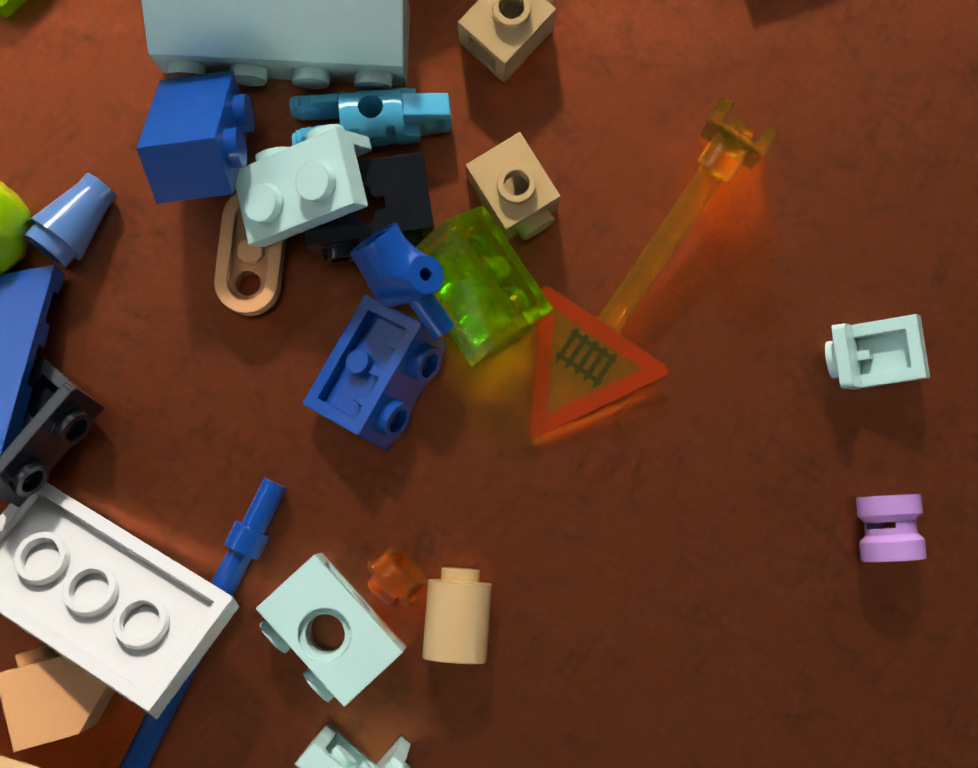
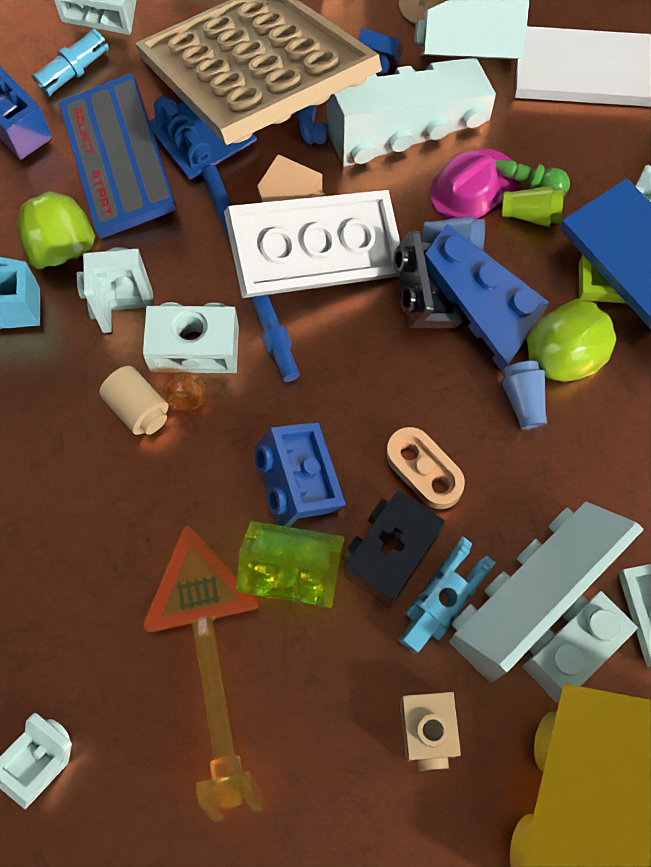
camera: 135 degrees right, 15 degrees down
blue brick [136,70,255,204] -> none
light aqua bracket [235,124,372,247] -> none
blue piece [349,223,455,339] -> none
tan brick [465,132,561,241] -> none

